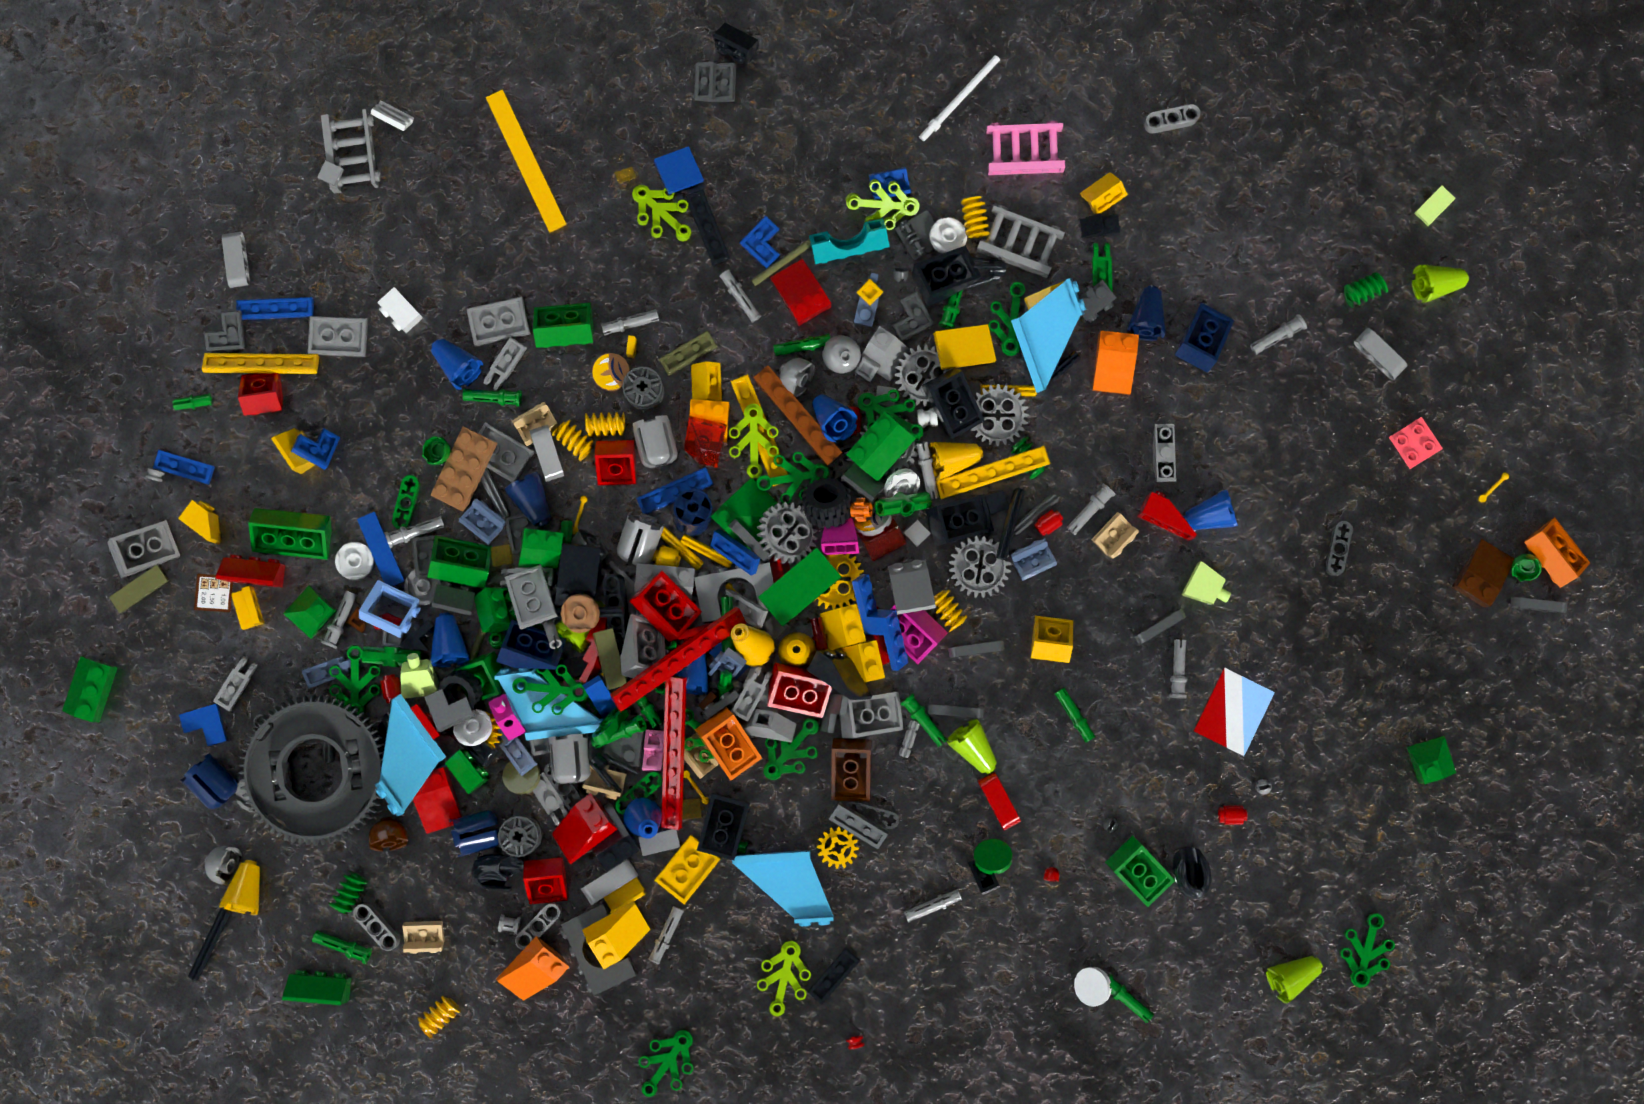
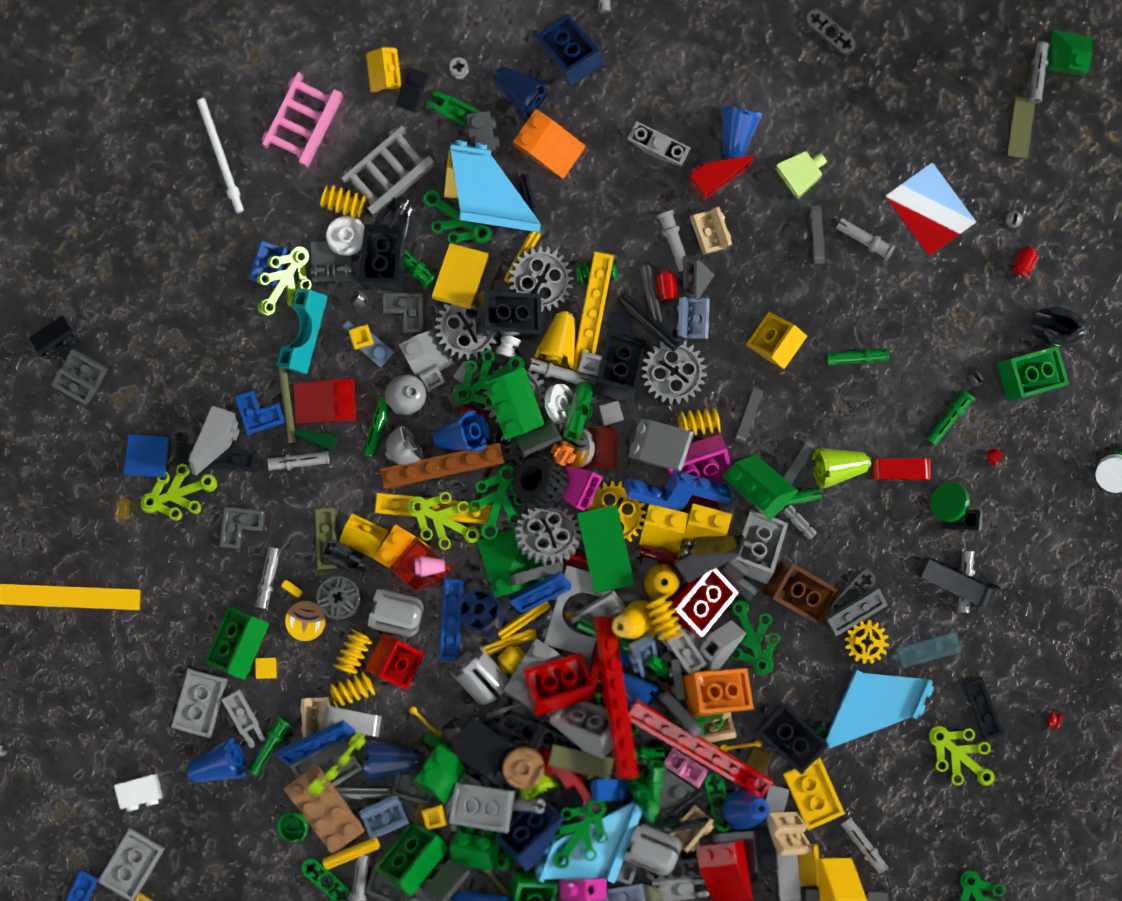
camera: 65 degrees left, 0 degrees up
none -> light grey slope [189,406,239,475]
none -> dark grey tile [219,507,265,550]
none -> yellow tile [255,658,277,679]
none -> blue tile [276,720,355,765]
none -> dark green slope [295,430,339,452]
none -> lime plant [306,732,366,797]
none -> black hinge [322,538,366,574]
none -> yellow axle [322,837,380,870]
none -> bright pink cone [415,556,445,577]
none -> yellow tile [421,804,448,830]
none -> light grey bush [450,57,468,79]
none -> light grey tile [578,351,602,376]
none -> yellow piece [646,596,684,641]
none -> dark grey beam [658,691,703,739]
none -> dark grey slope [683,255,714,300]
none -> green slope [722,455,798,521]
none -> tan slope [767,812,813,855]
none -> clear light blue tile [897,632,962,668]
none -> black beam [917,556,1001,608]
none -> green pin [926,389,976,446]
none -> olive tile [1007,96,1035,159]
none -> light grey pin [1029,42,1049,103]

